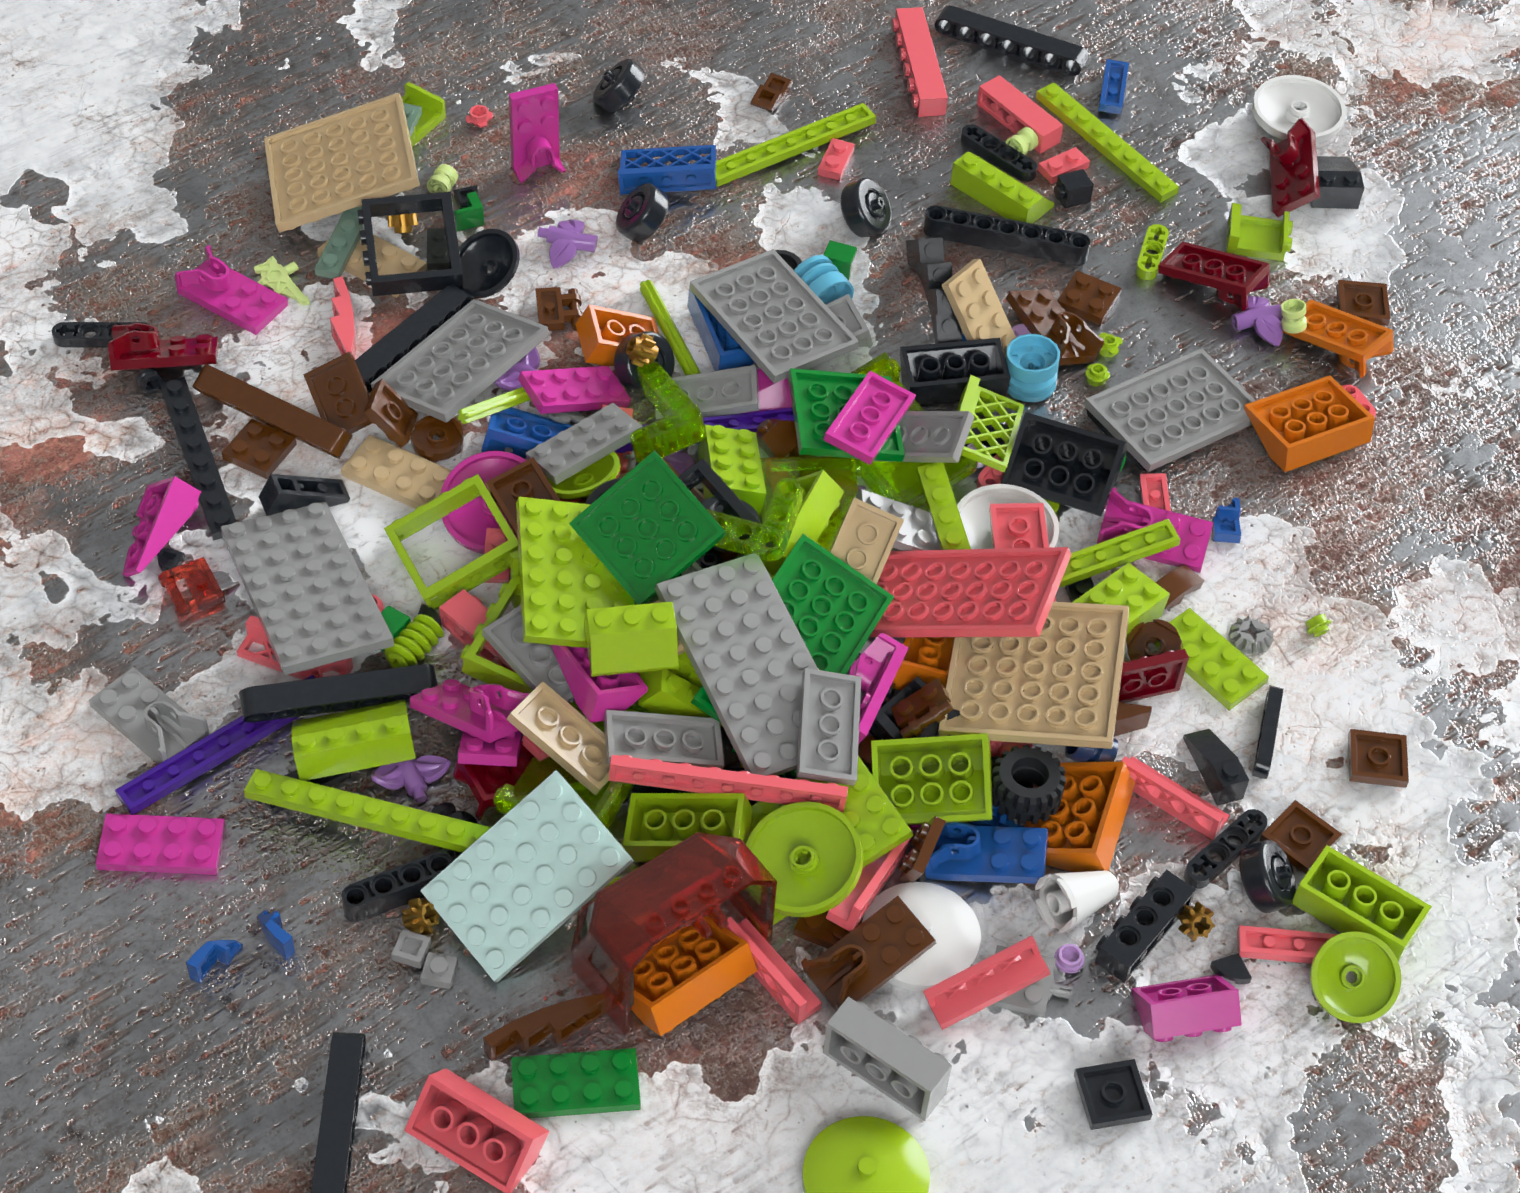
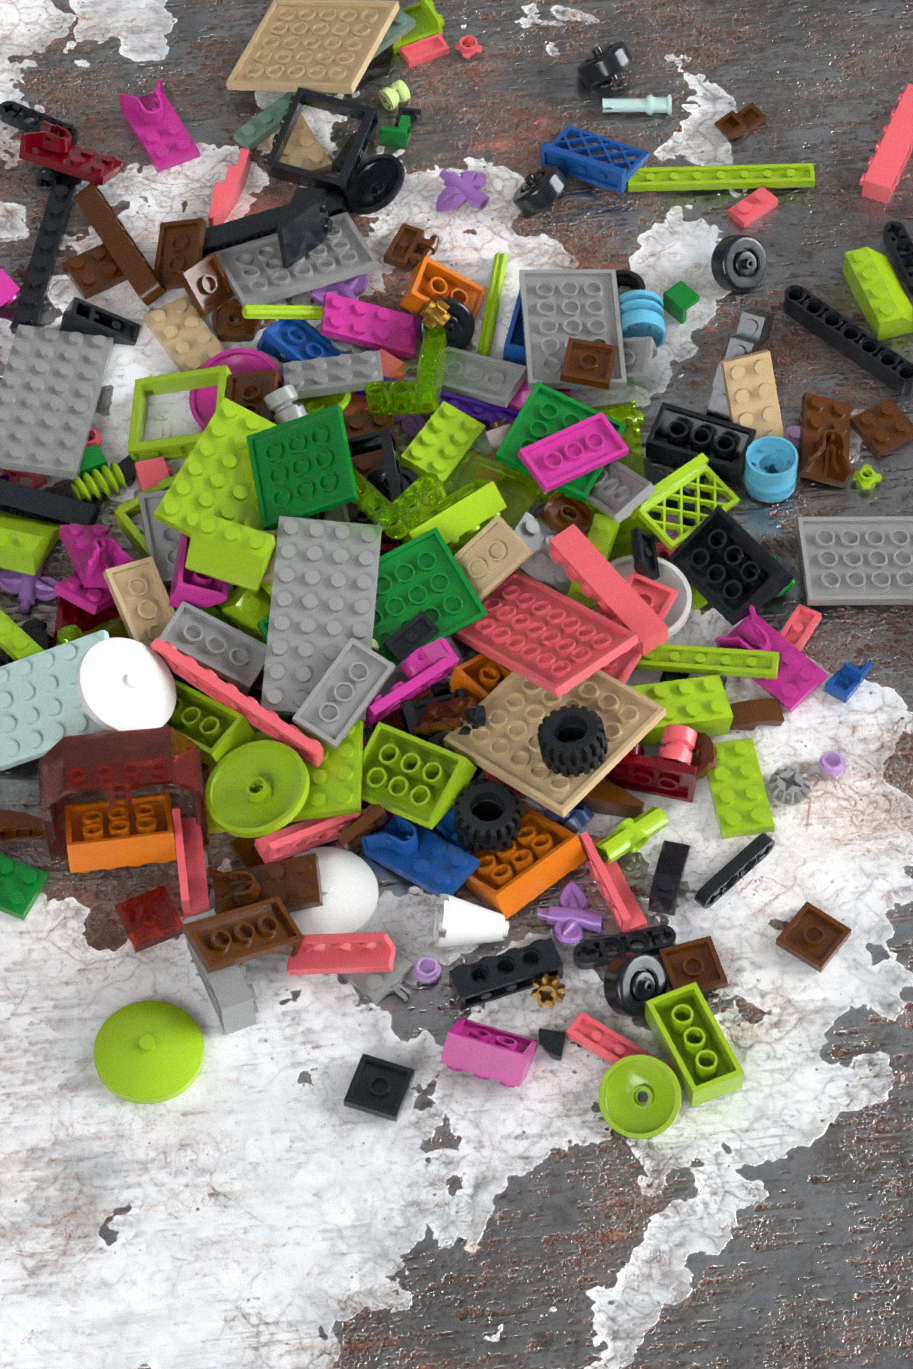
camera: 35 degrees right, 5 degrees up
yellowish green piece [254,256,310,305] -> none
pearl gold gear [387,213,418,233] -> none
dark pink plate [509,83,566,183] -> none
lime plate [1085,363,1110,387] -> none
lime plate [1305,614,1332,637] -> none
none -> white dish [76,637,176,738]
none -> clear red plate [114,885,184,953]
none -> reddish brown plate [182,896,304,973]
none -> light grey wheel [264,384,308,425]
none -> black slope [277,187,332,269]
none -> black plate [383,611,440,665]
none -> coral tile [399,33,450,68]
none -> black plate [466,703,486,729]
none -> black tyre [537,705,608,777]
none -> medium lavender plant [537,880,603,944]
none -> reddish brown plate [540,493,592,535]
none -> coral brick [549,524,668,656]
none -> reddish brown plate [560,337,617,390]
none -> lime piece [595,806,668,864]
none -> light aqua pin [602,94,672,116]
none -> black plate [630,527,660,581]
none -> coral wheel [657,724,697,764]
none -> lavender plate [819,751,845,777]

